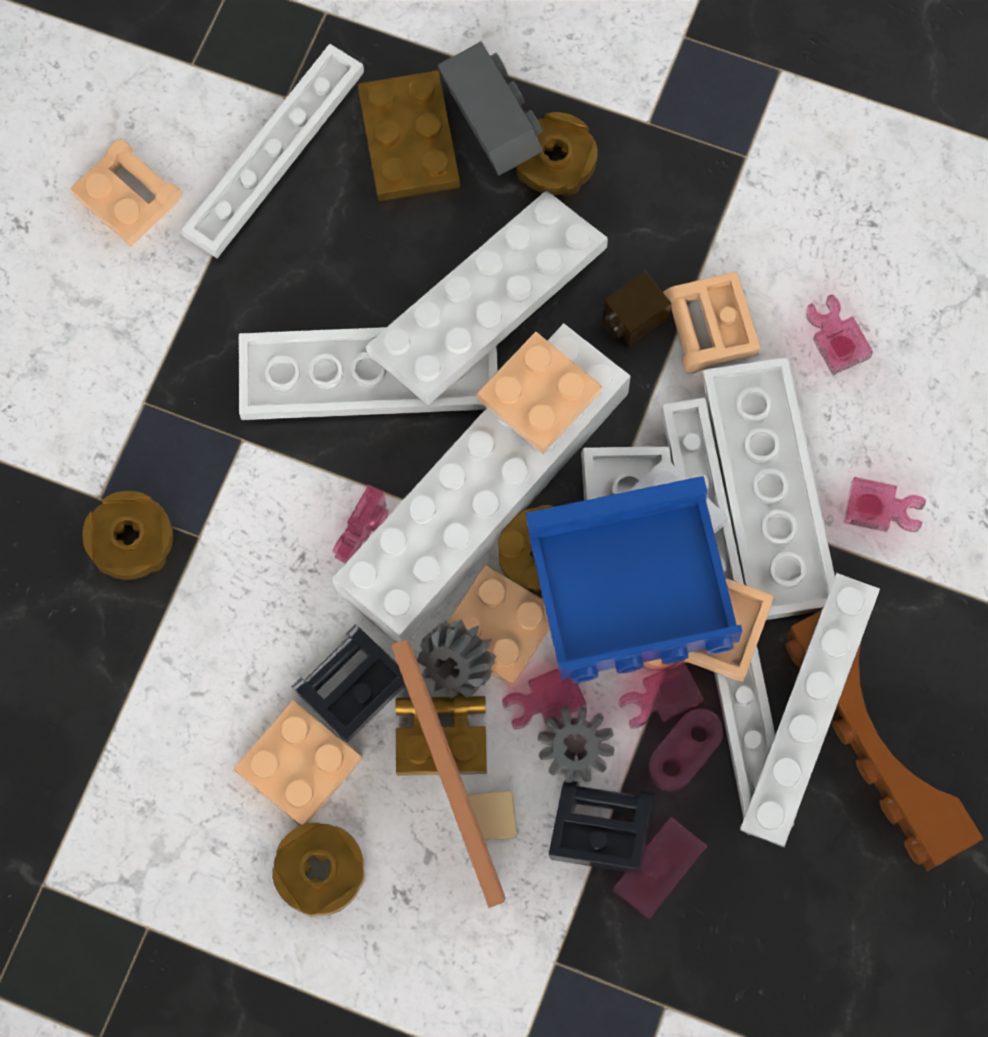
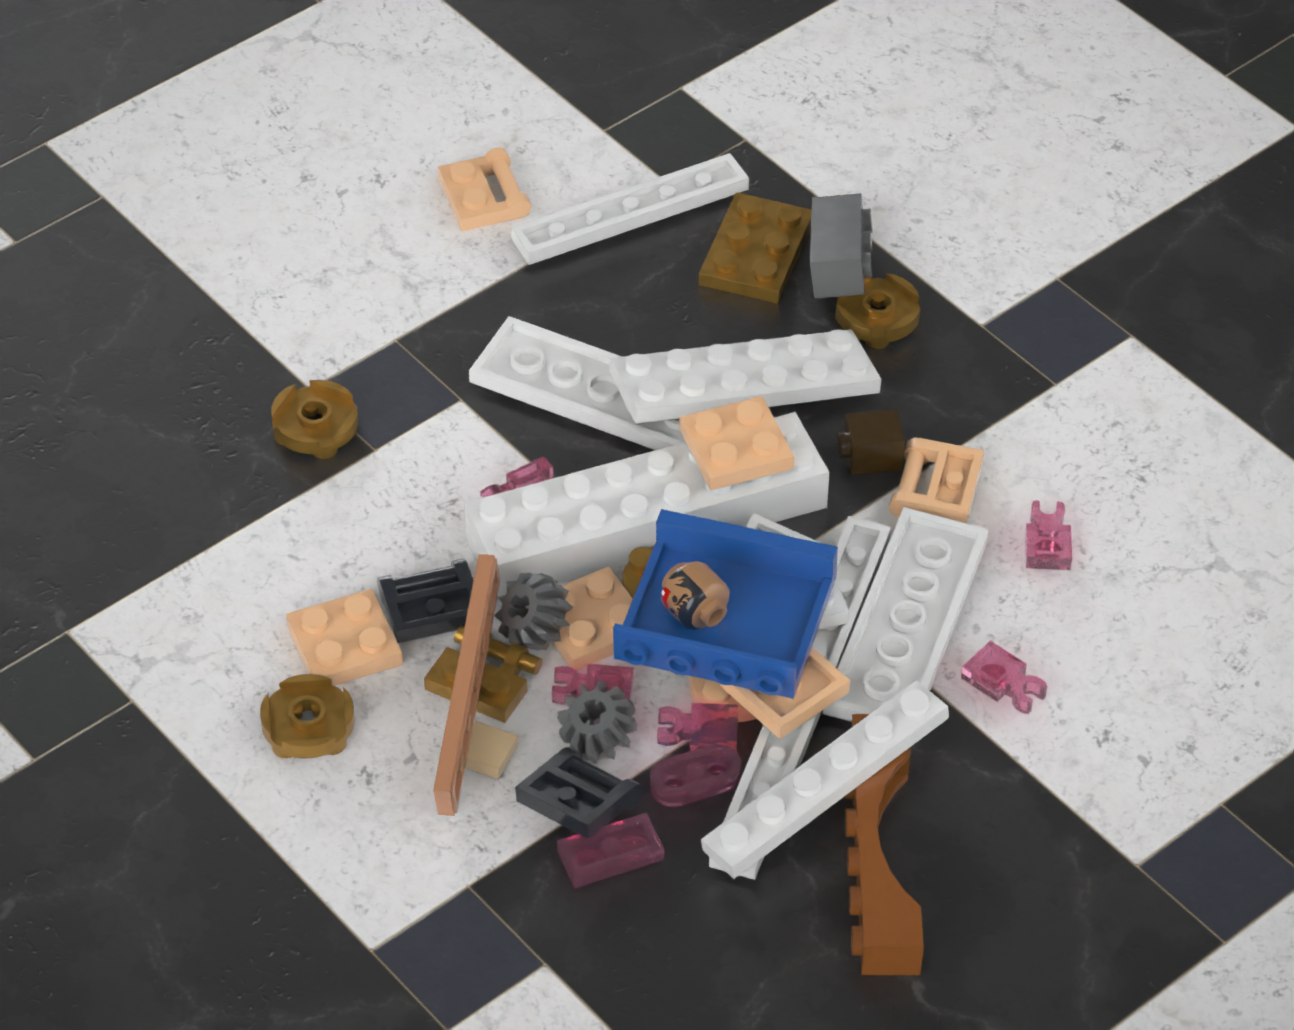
camera: 25 degrees right, 25 degrees down
none -> medium nougat head [661,561,730,630]

